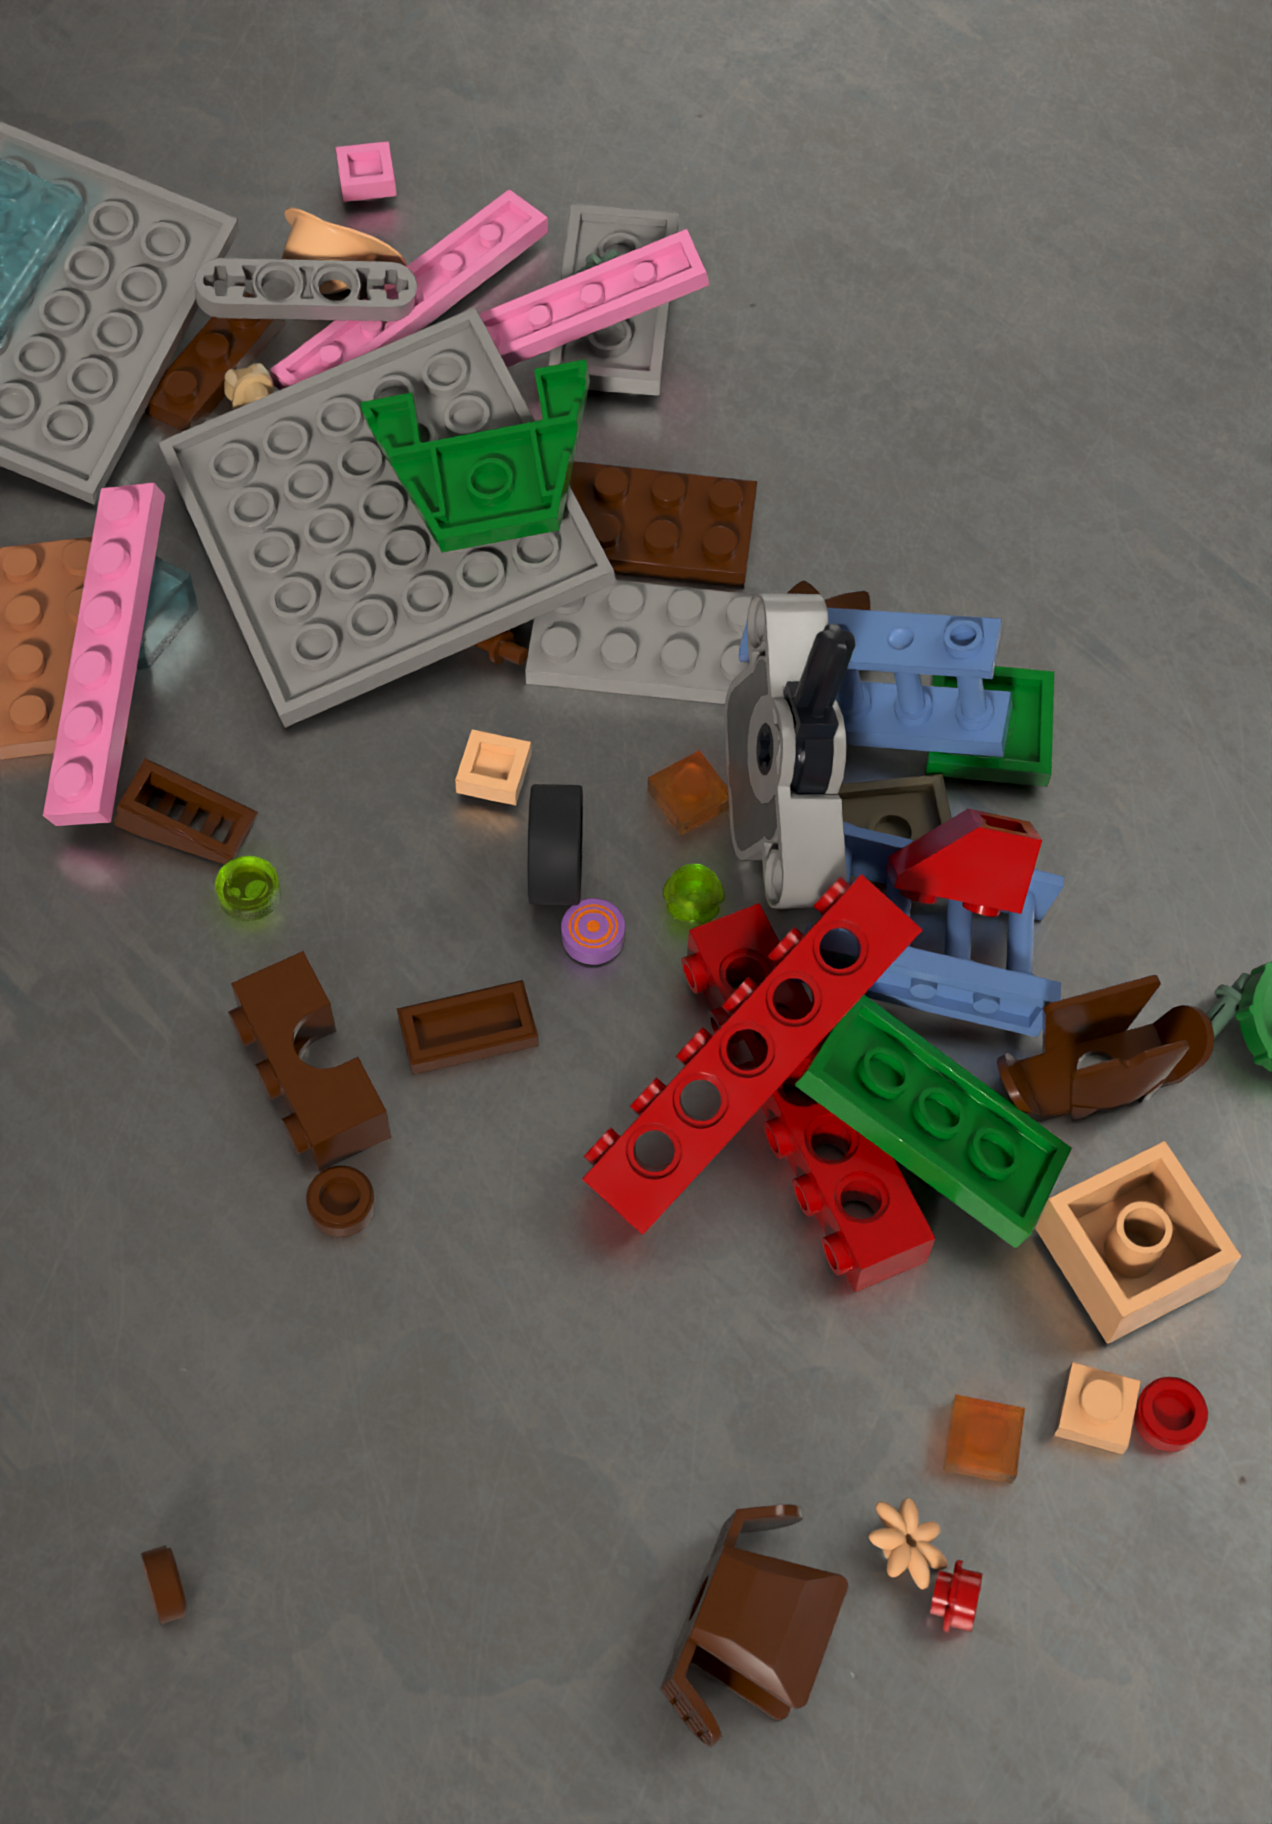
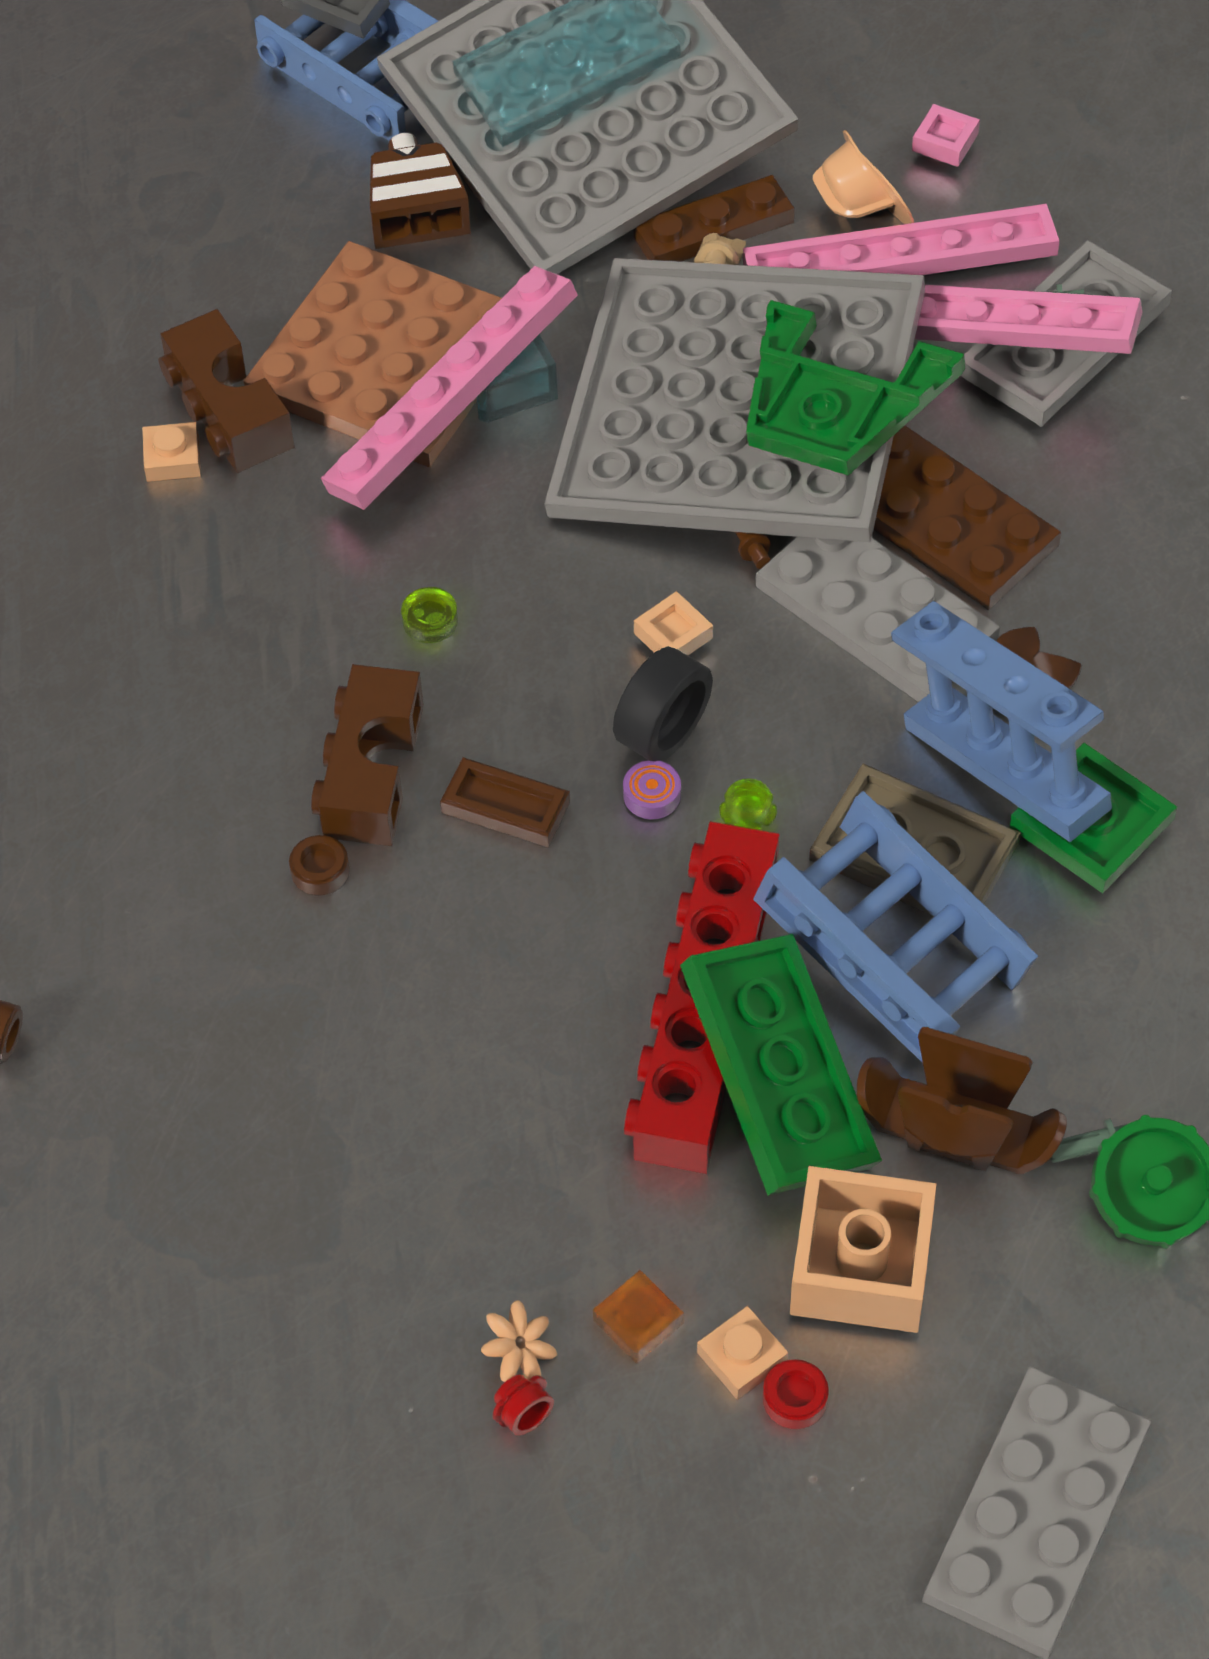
camera: 40 degrees right, 5 degrees down
reddish brown slope [114,758,258,866] -> none
light grey beam [195,258,417,321] -> none
red brick [582,874,923,1235] -> none
clear orange plate [647,750,729,835] -> none
reddish brown piece [660,1504,848,1747] -> none
light grey piece [724,592,856,908] -> none
red slope [886,809,1043,917] -> none

